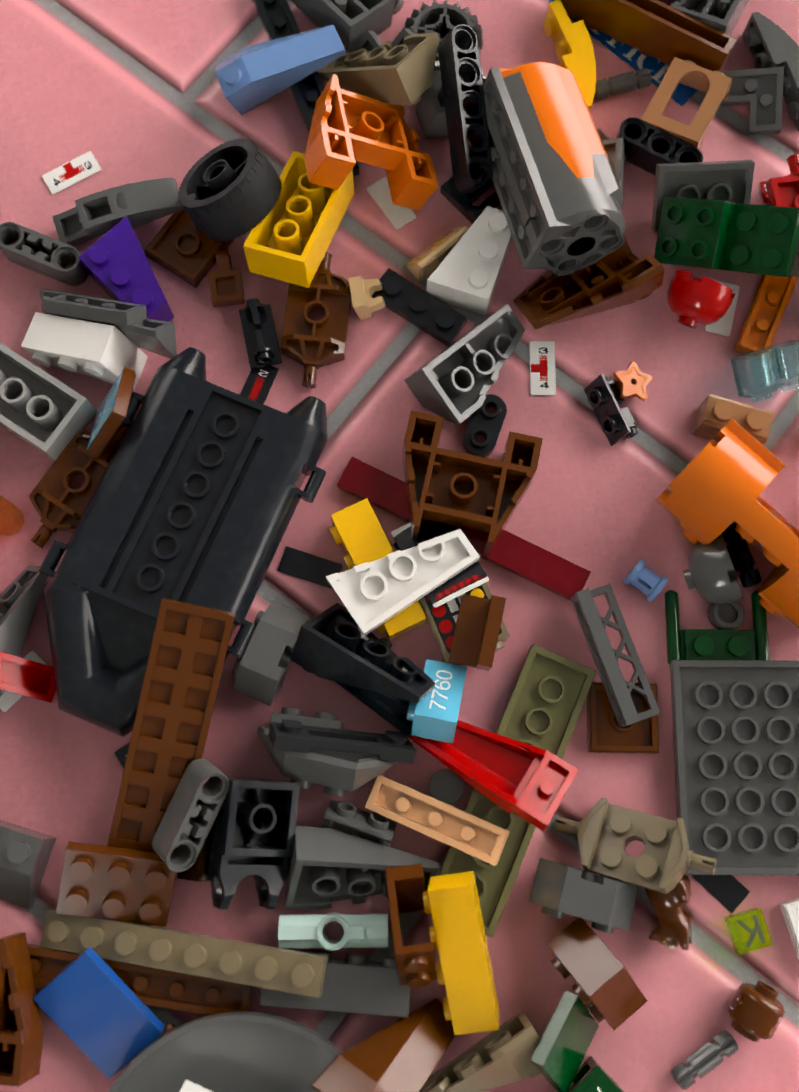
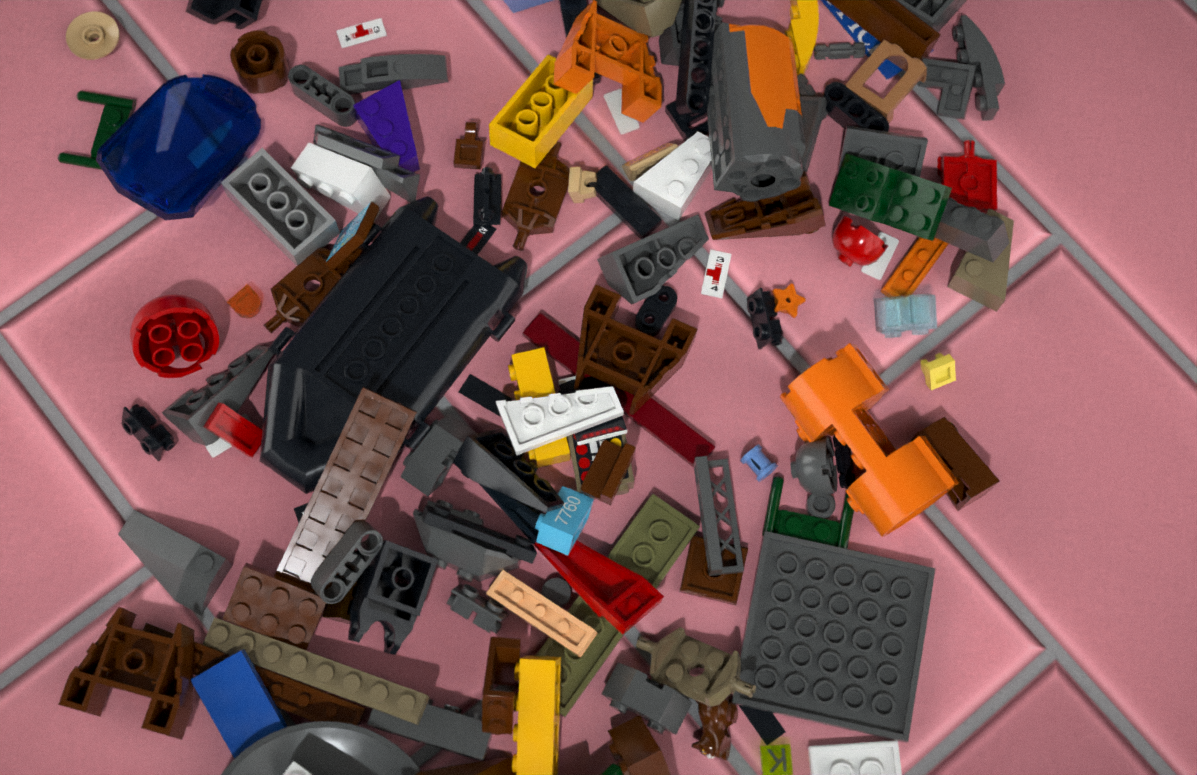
camera: 10 degrees right, 5 degrees down
reddish brown tile [144,209,234,288] -> none
black wheel [178,138,282,241] -> none
light aqua piece [278,912,388,951] -> none
dark grey wedge [284,826,439,910] -> none
medium nougat brick [692,394,774,445] -> none

